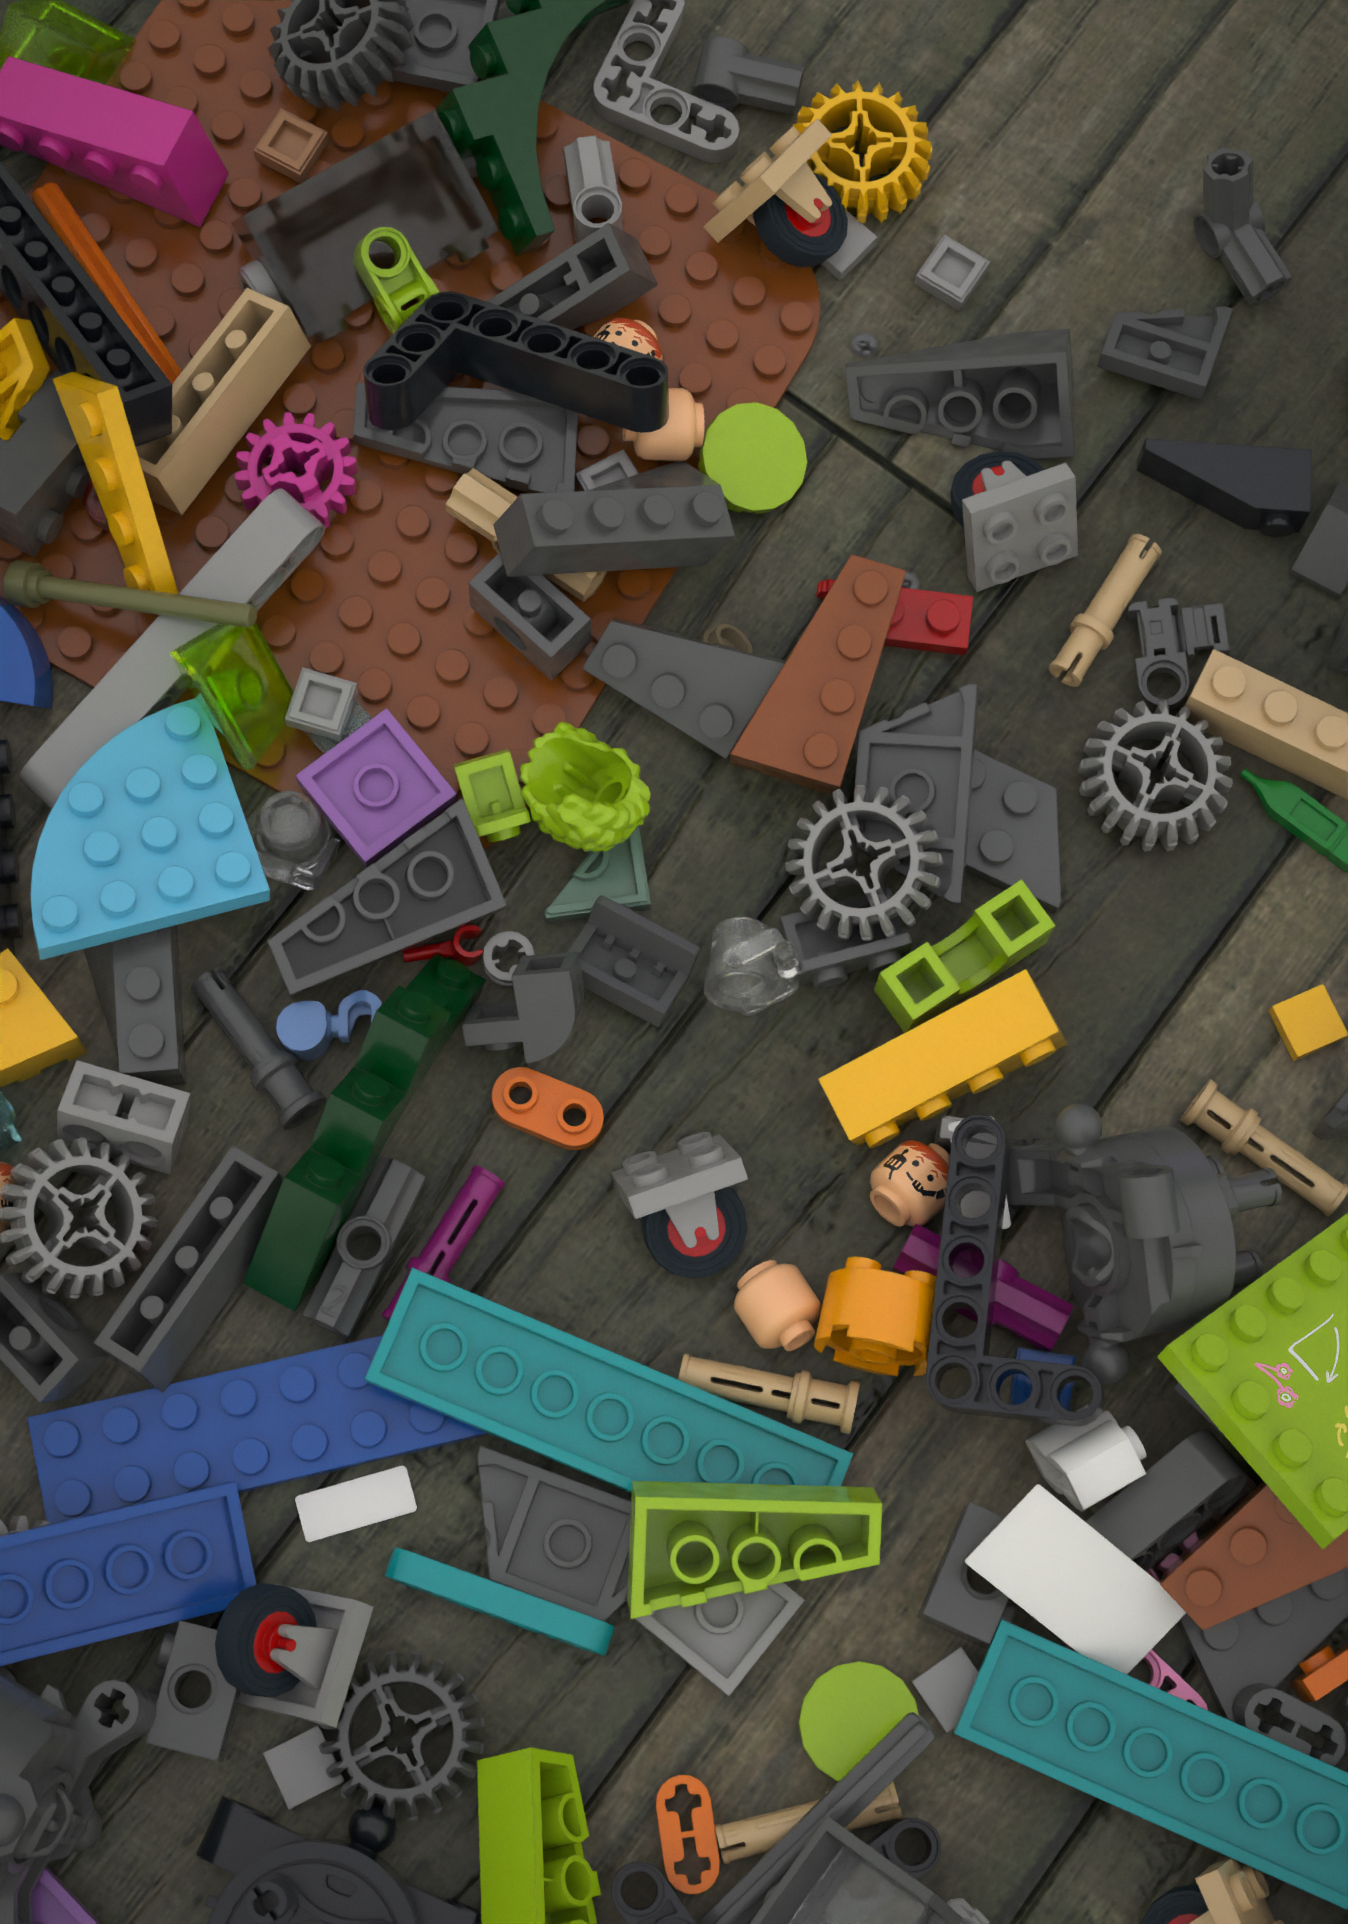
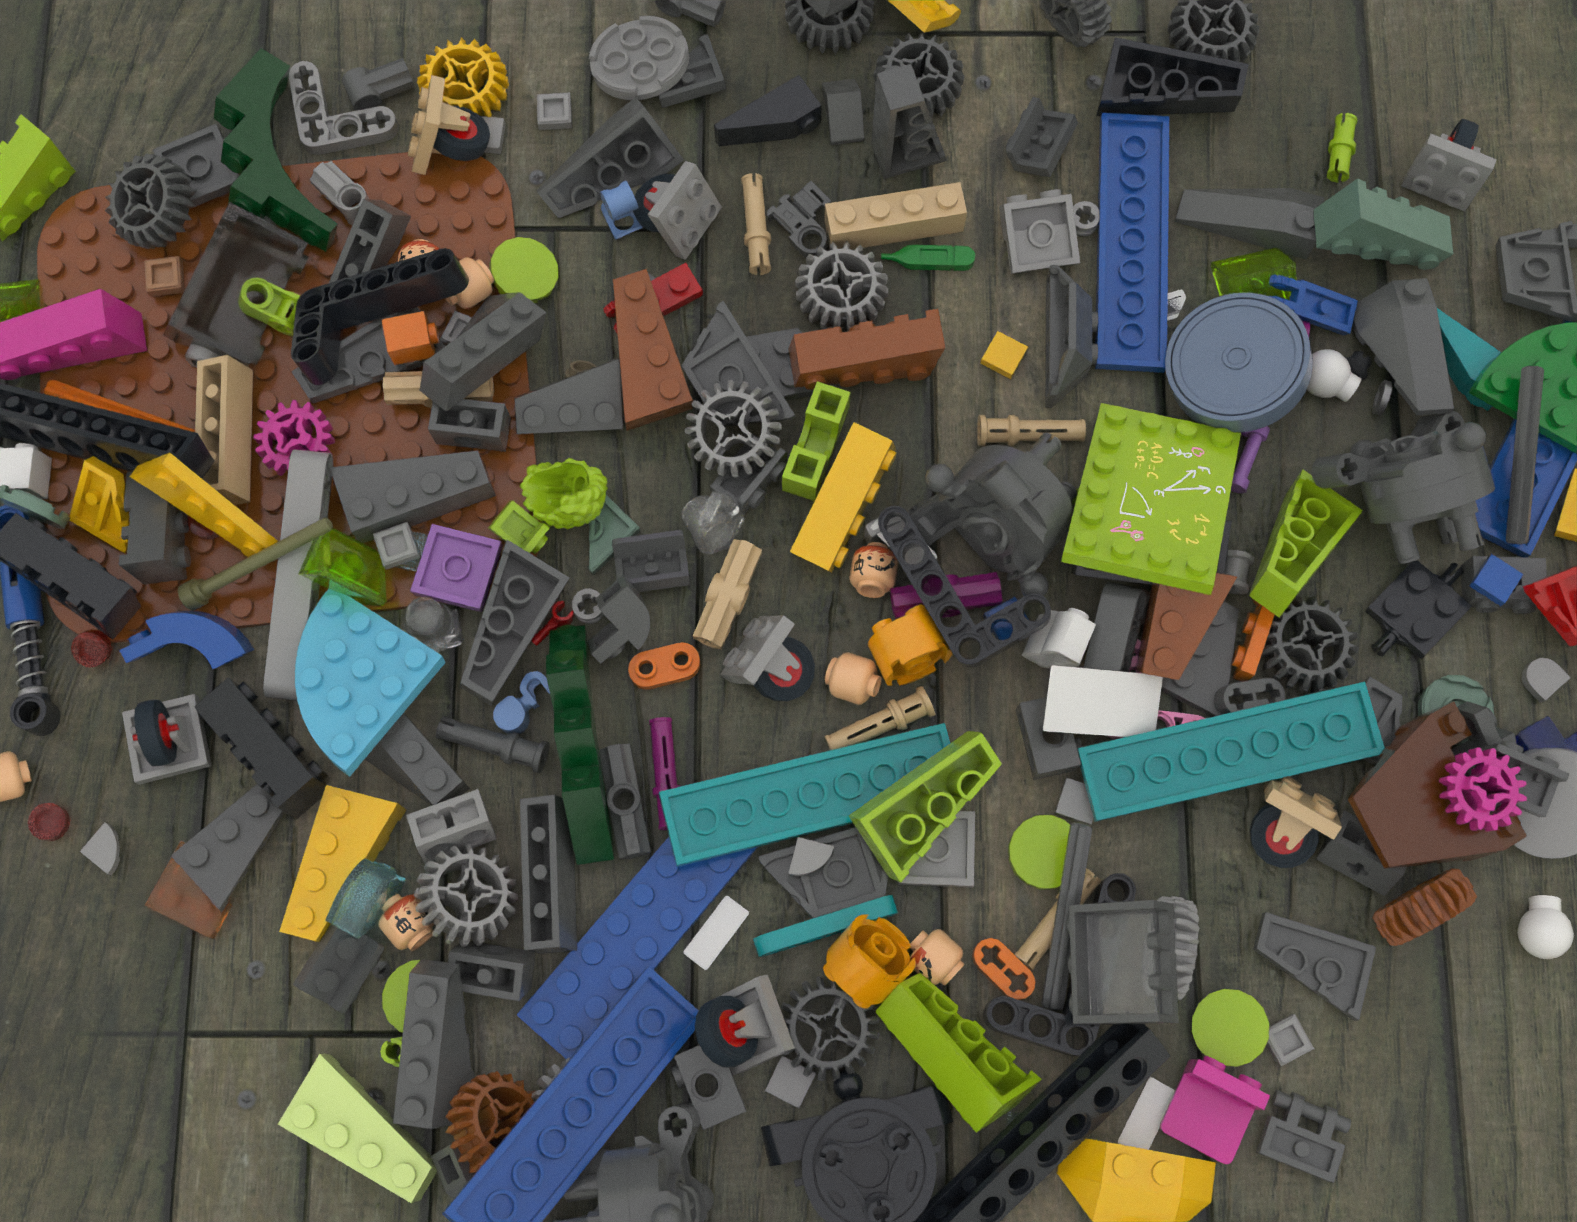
camera: 30 degrees left, 0 degrees up
none -> dark grey wedge [329,450,496,544]
none -> orange brick [382,311,440,365]
none -> light grey tile [589,16,689,100]
none -> medium blue leg [600,180,643,239]
none -> tan piece [693,539,762,650]
none -> dark orange wedge [788,309,945,390]
none -> light grey tile [788,837,834,876]
none -> light orange brick [823,914,916,1009]
none -> light nougat head [910,929,964,986]

